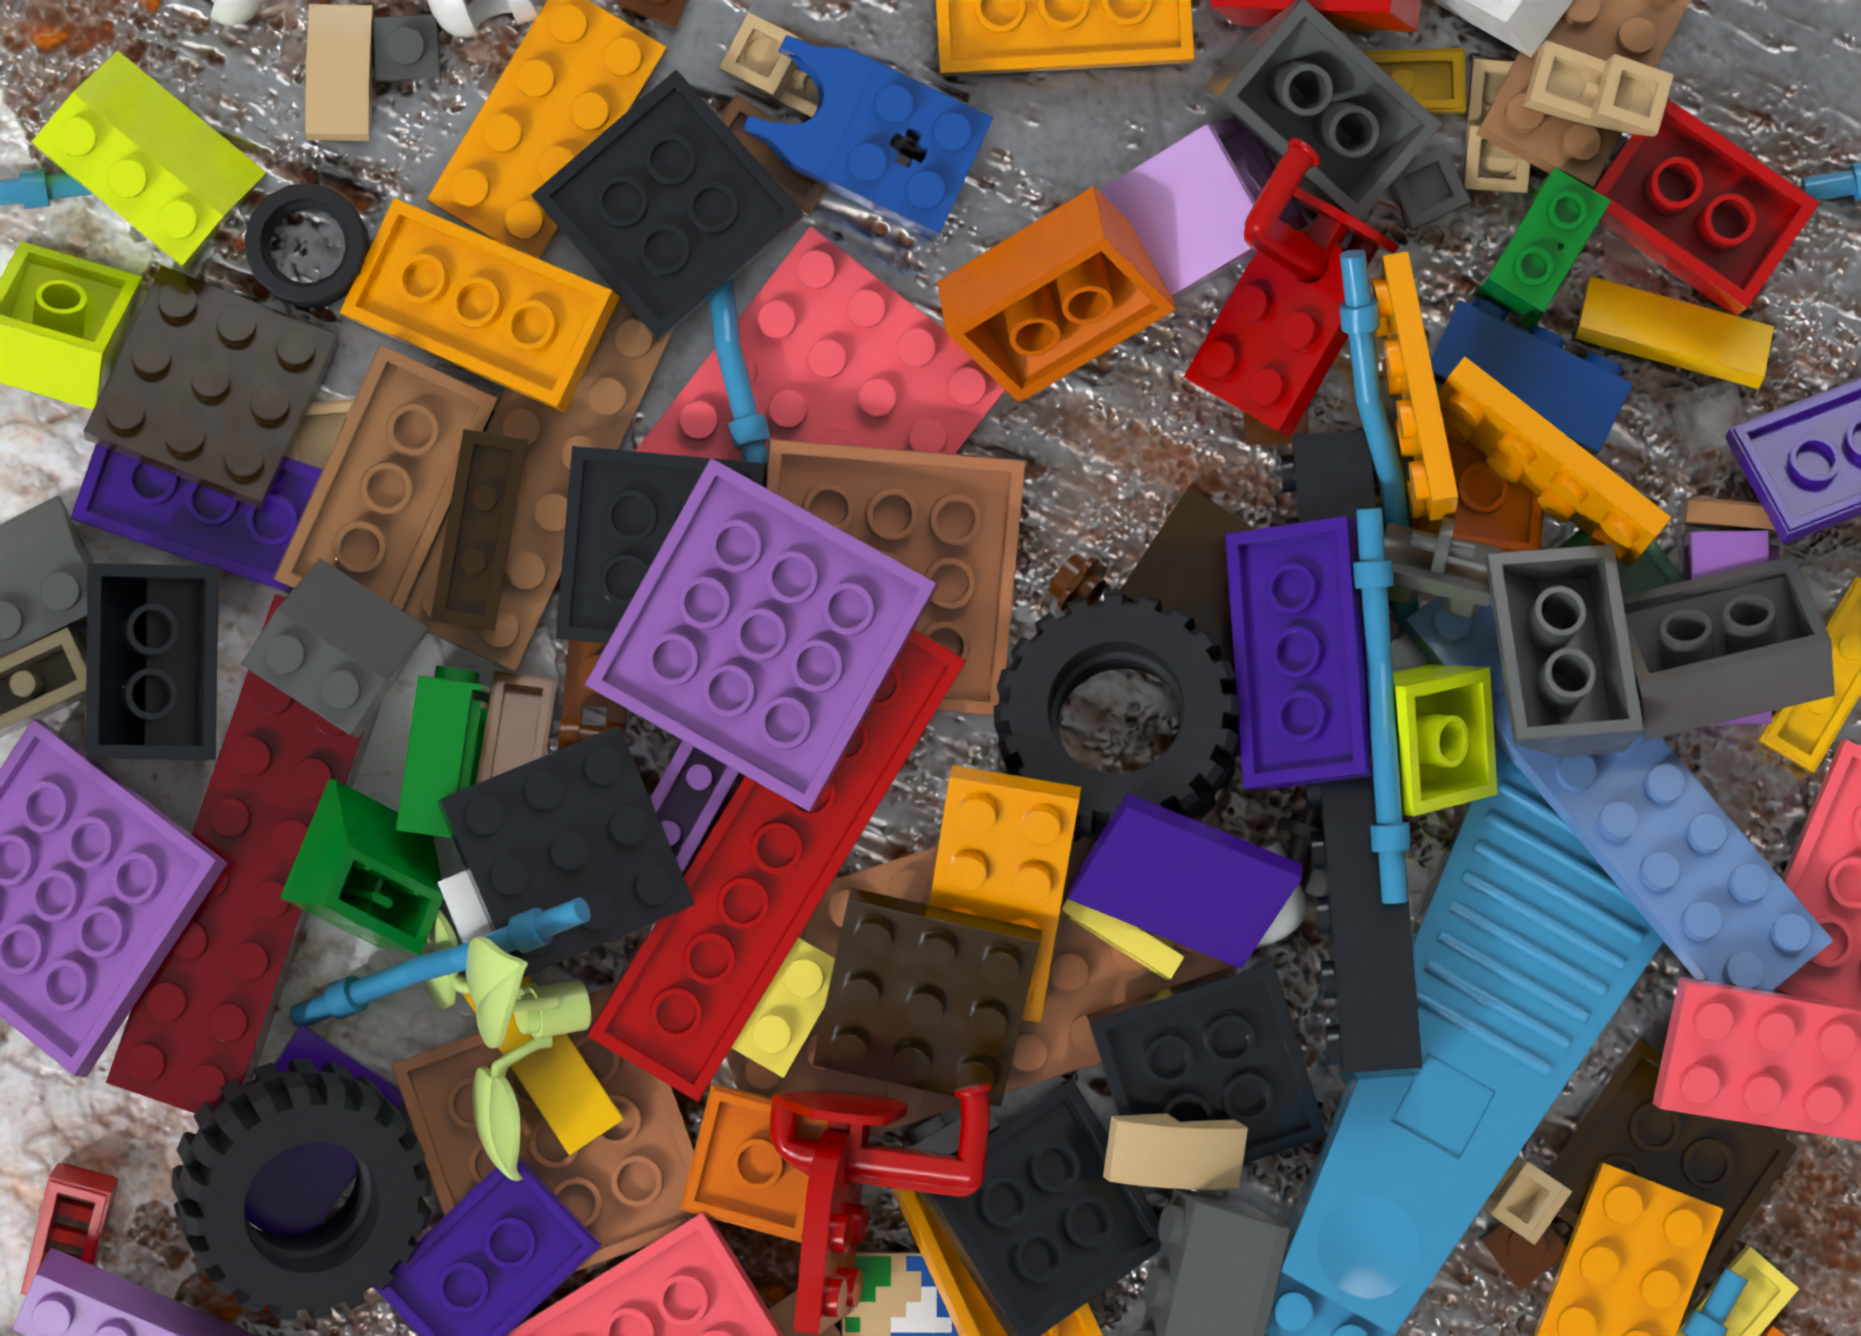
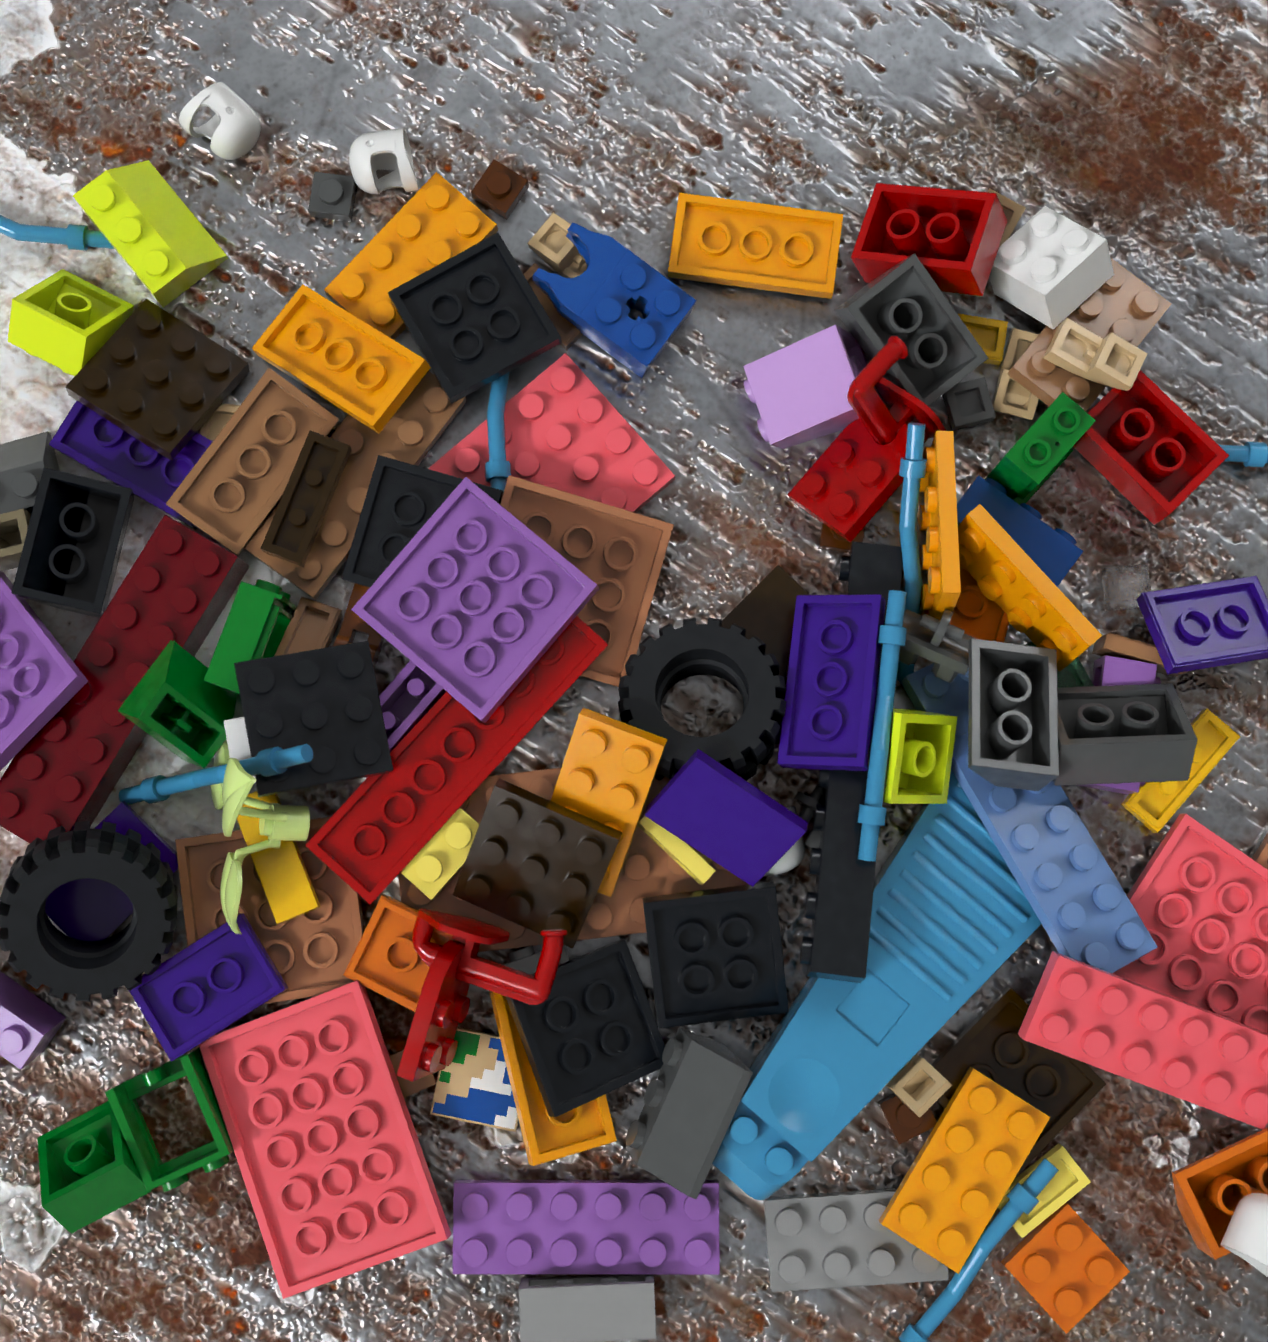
camera: 15 degrees right, 5 degrees down
dark grey slope [241,558,429,737] -> none
black tyre [245,183,370,308] -> none
tan slope [305,4,375,141] -> none
orange slope [937,186,1176,403] -> none
reddish brown plate [1049,554,1107,615] -> none
tan slope [1103,1113,1248,1190] -> none
yellow tile [1574,276,1774,389] -> none

